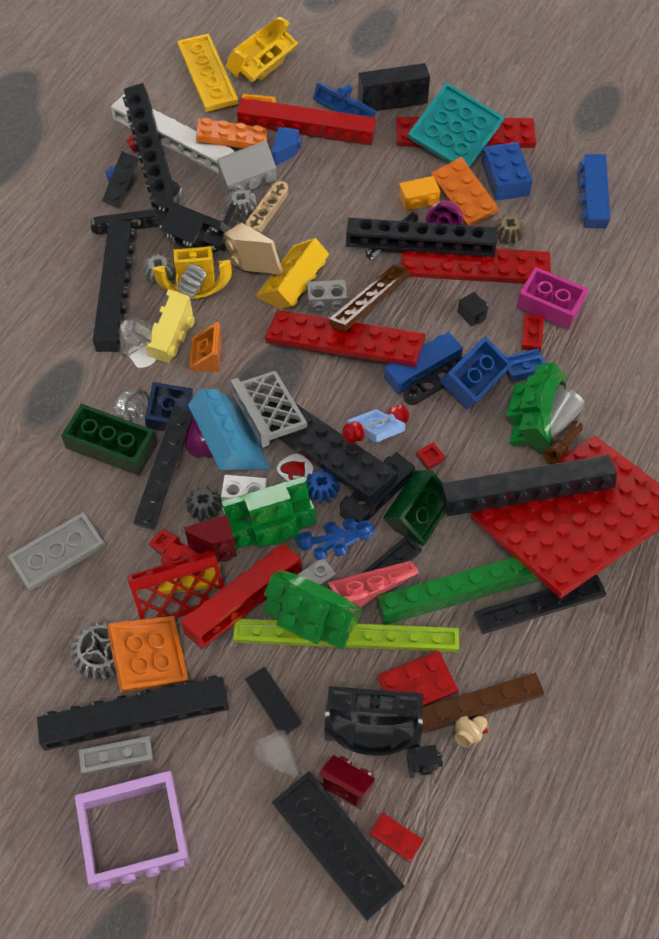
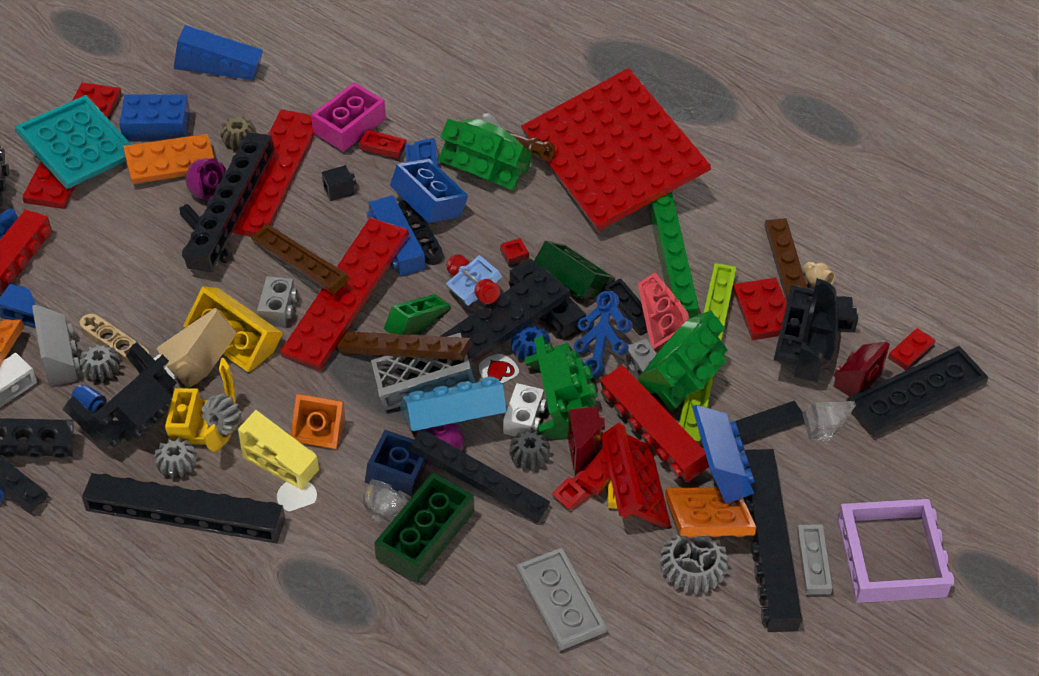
camera: 80 degrees left, 10 degrees down
black beam [90,209,159,234] -> none
clear slope [120,316,153,358] -> none
light orange brick [398,176,440,211] -> none
black brick [442,455,617,516] -> none
black plate [474,574,607,635] -> none
none -> blue brick [71,385,107,414]
none -> reddish brown plate [337,331,472,360]
none -> green slope [384,294,451,335]
none -> blue slope [692,405,755,504]

